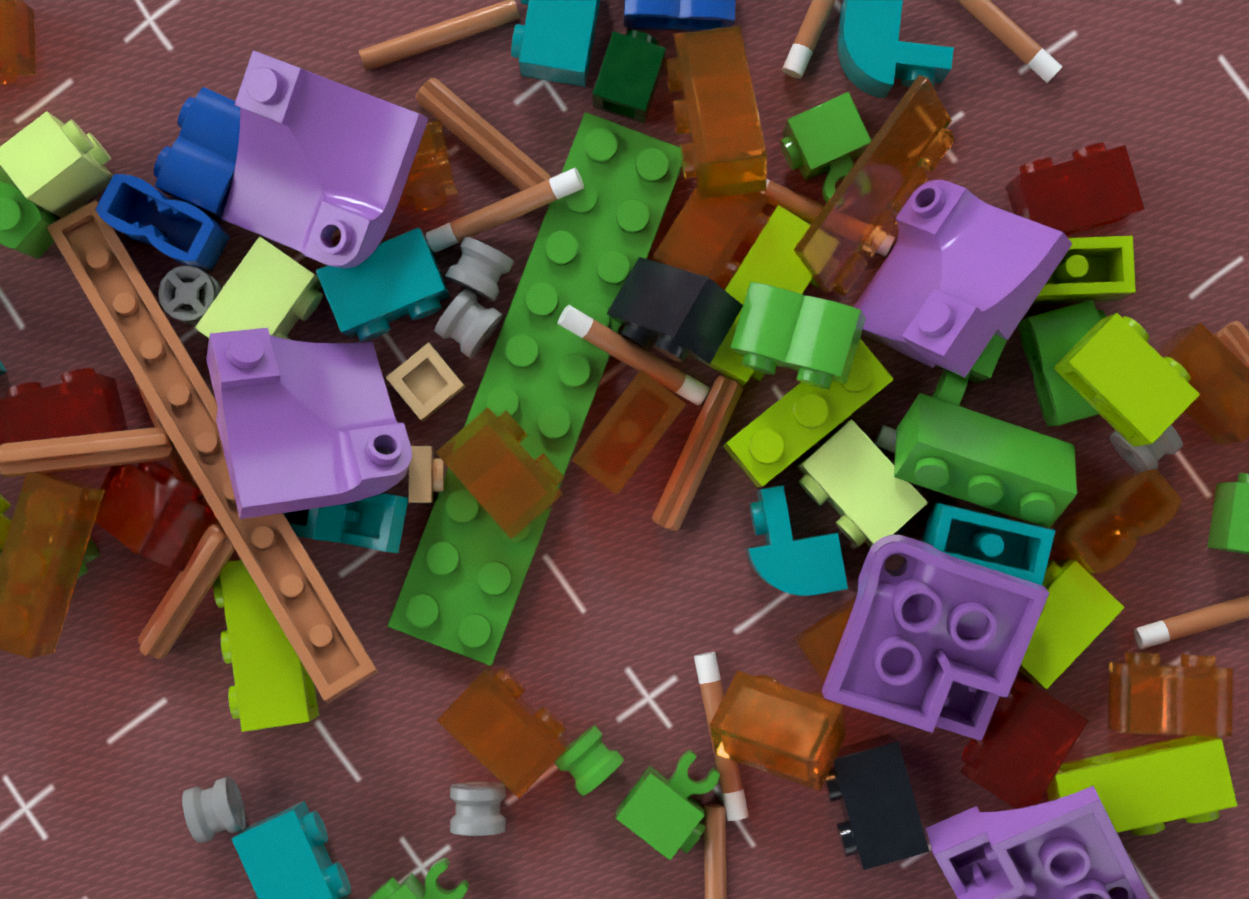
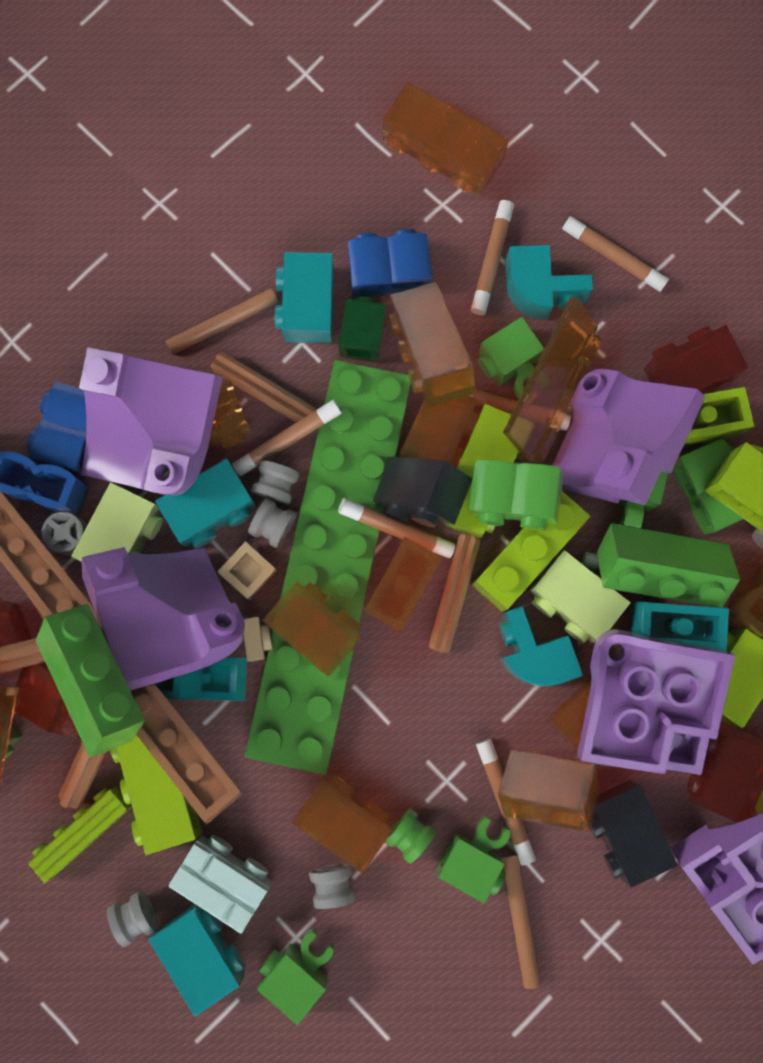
camera: 10 degrees left, 5 degrees down
none -> lime piece [28,787,132,884]
none -> bright green brick [36,604,145,758]
none -> light aqua brick [168,835,273,934]

